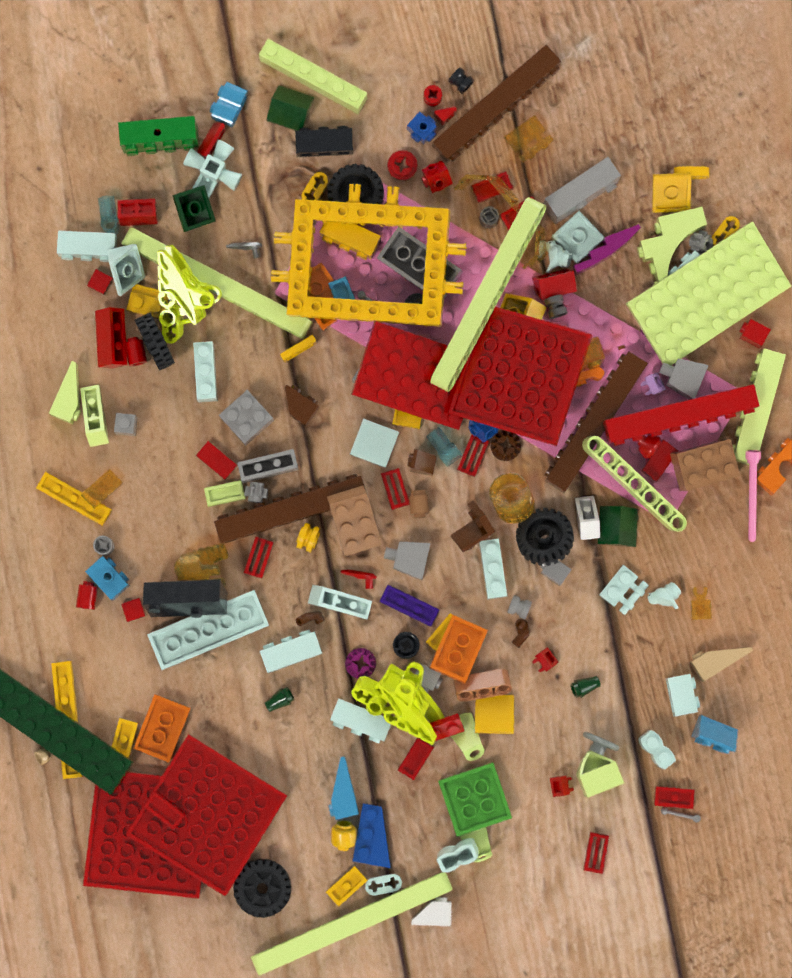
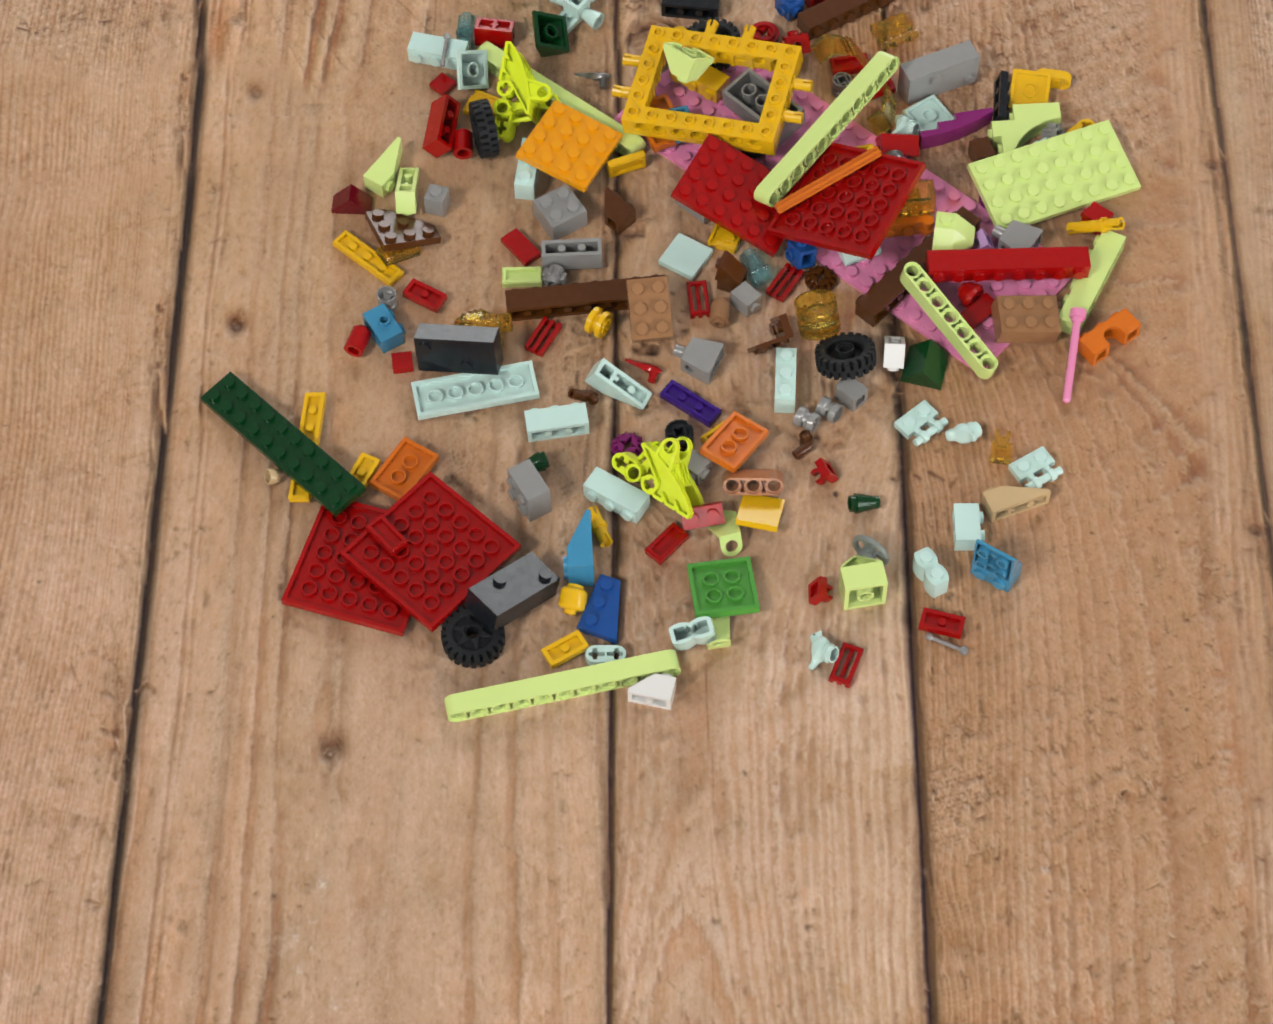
camera: 15 degrees right, 25 degrees down
none -> dark red slope [331,184,373,215]
none -> reddish brown plate [365,209,441,252]
none -> red plate [402,278,448,313]
none -> light grey hinge [440,33,451,67]
none -> brick [464,552,560,632]
none -> light grey brick [506,459,552,522]
none -> light orange plate [516,100,623,193]
none -> yellow pin [587,506,613,548]
none -> yellowish green slope [663,42,715,83]
none -> light grey brick [730,281,762,318]
none -> orange axle [774,146,882,214]
none -> light aqua animal [808,630,839,670]
none -> light grey wheel [815,396,843,423]
none -> yellowish green slope [932,211,975,250]
none -> reddish brown brick [968,136,996,162]
none -> black plate [993,70,1011,121]
none -> light aqua plate [1008,446,1063,488]
none -> yellow pin [1066,217,1125,235]

